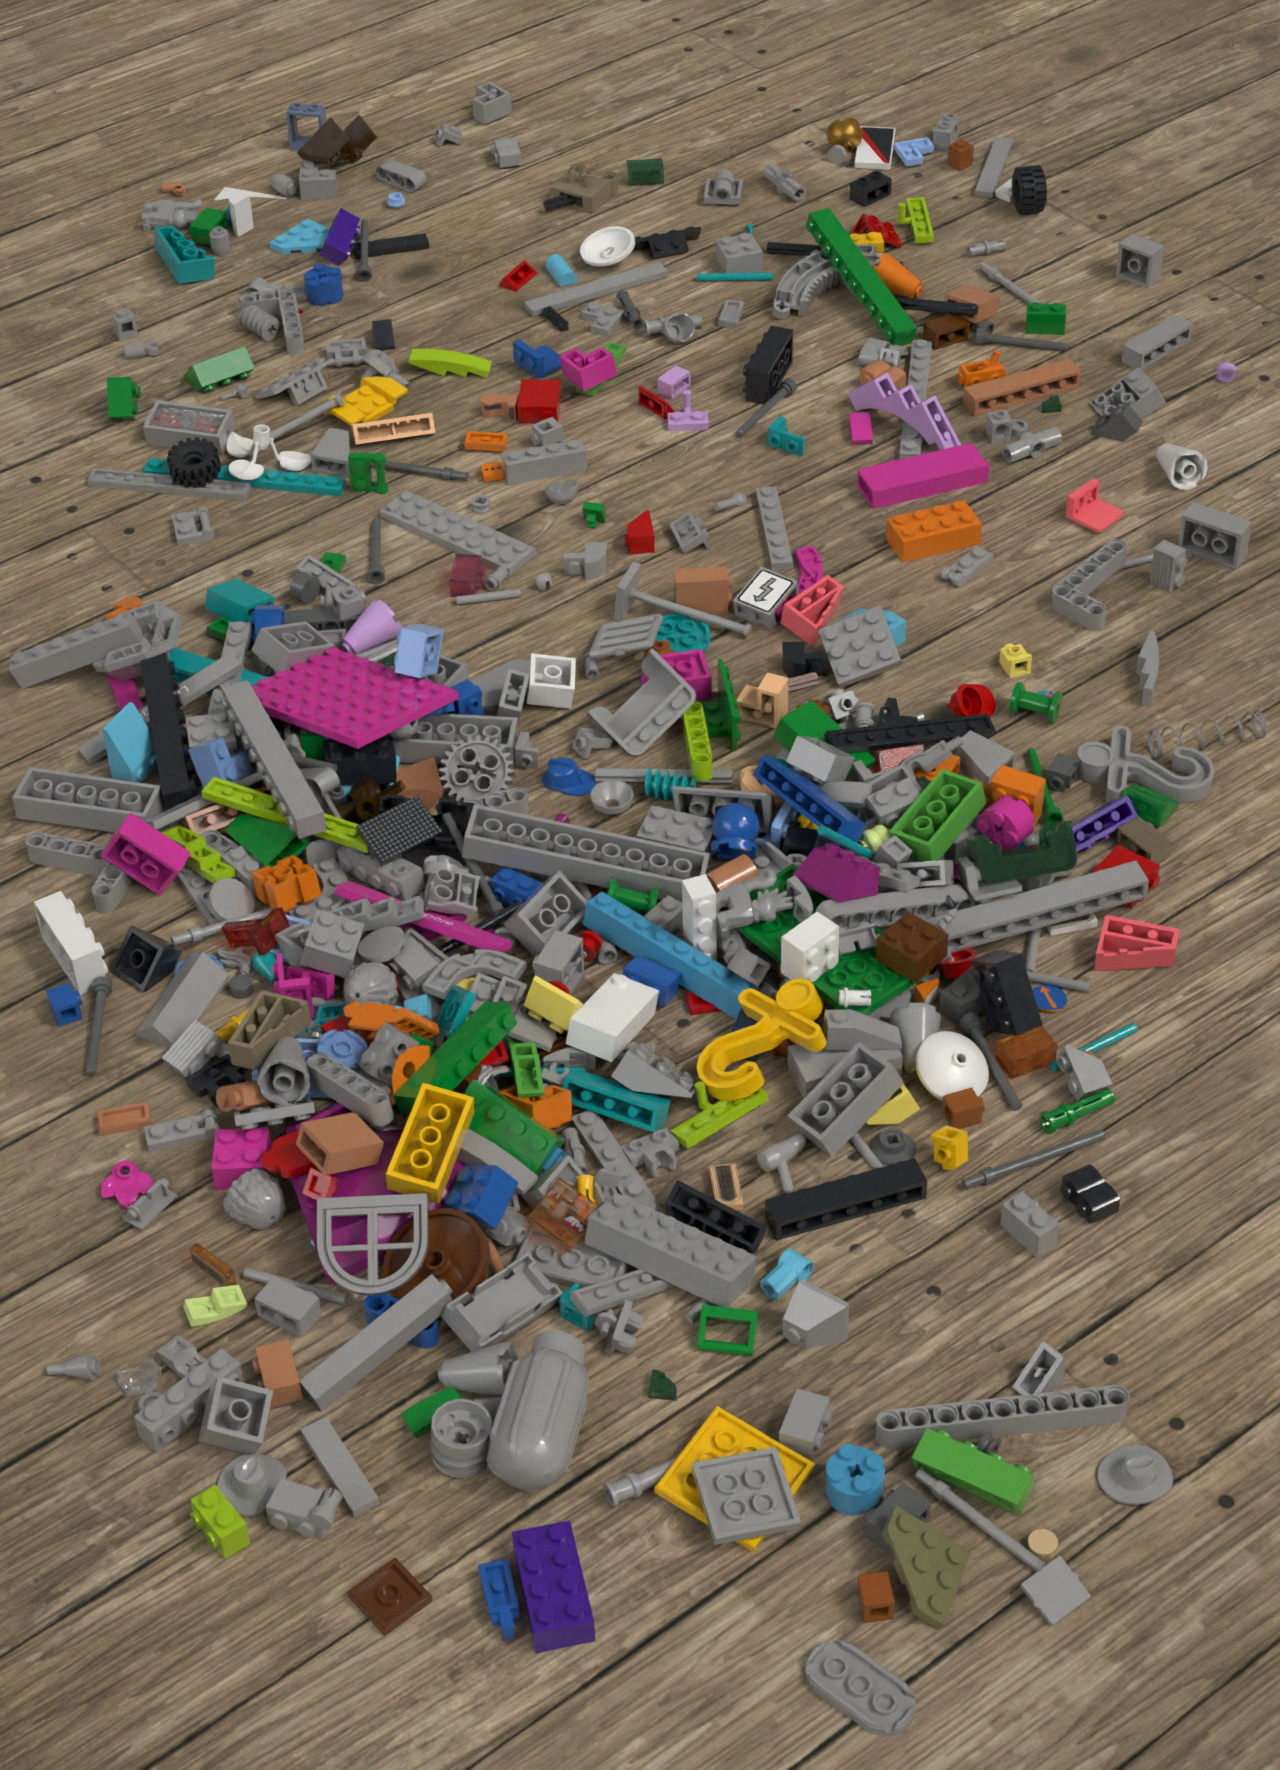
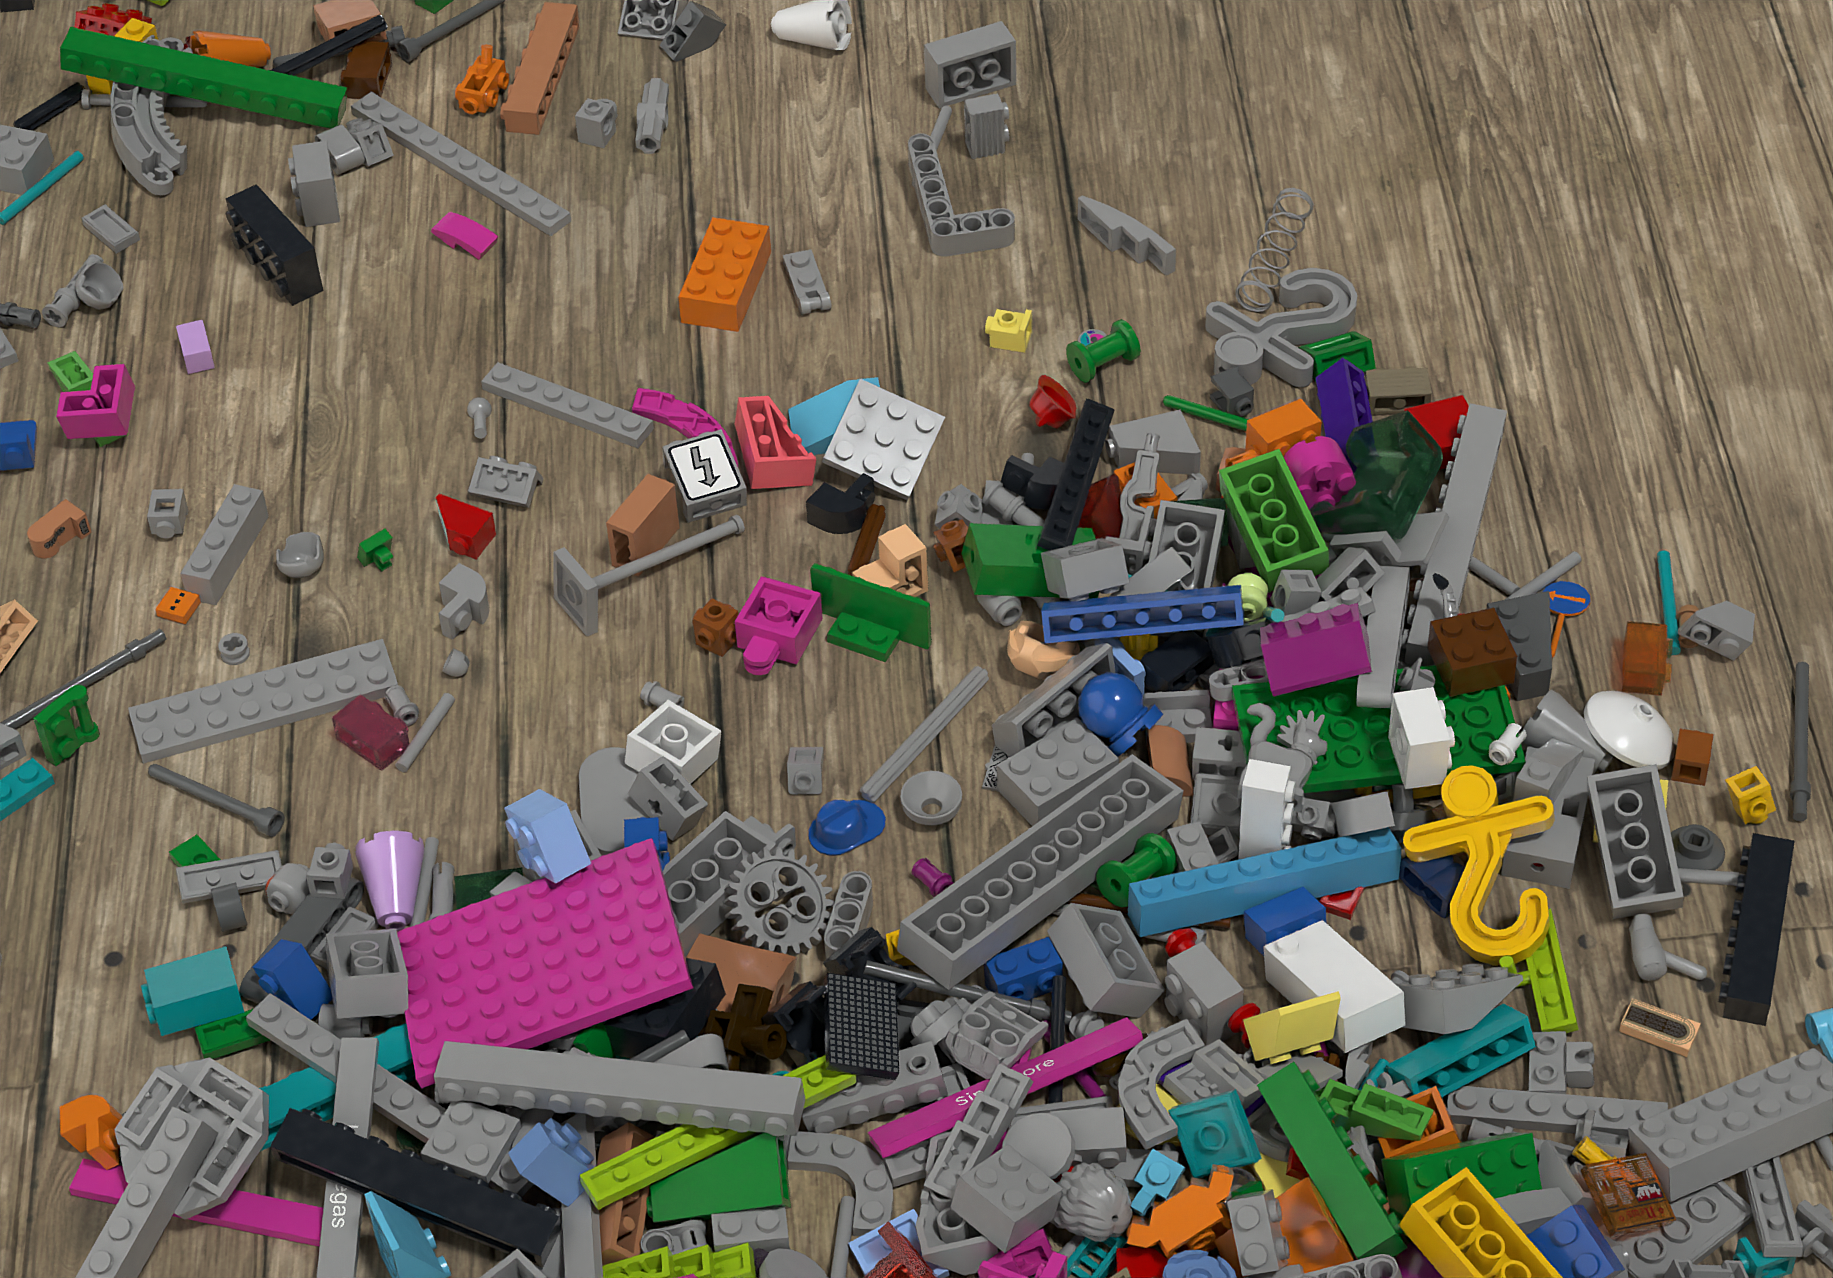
camera: 55 degrees left, 5 degrees up
orange brick [251,855,321,914] -> none
orange plate [464,431,508,452] -> none
red brick [517,379,562,424] -> none
light grey windscreen [586,648,696,756] -> none
light grey bar [589,614,663,659] -> none
red slope [638,386,675,420] -> none
teal piece [645,767,696,801] -> none
teal tile [655,613,711,653] -> none
black wedge [665,1180,769,1254] -> none
lavender plate [668,390,709,431] -> none
lime beam [682,702,712,782] -> none
dark grey piece [736,378,797,437] -> none
teal bracket [768,416,805,456] -> none
light grey slope [786,876,813,923] -> none
lavender arch [847,372,961,450] -> none
dark pink brick [857,443,990,509] -> none
nougat brick [860,360,906,390] -> none
light grey bracket [866,777,920,830] -> none
dark grey piece [959,1012,1022,1111] -> none
black brick [971,950,1043,1036] -> none
green pin [1039,1088,1115,1134] -> none
clear green tile [1041,395,1062,413] -> none
coral bracket [1066,478,1124,533] -> none
coral wedge [1094,915,1180,971] -> none
none -> light grey brick [288,140,340,227]

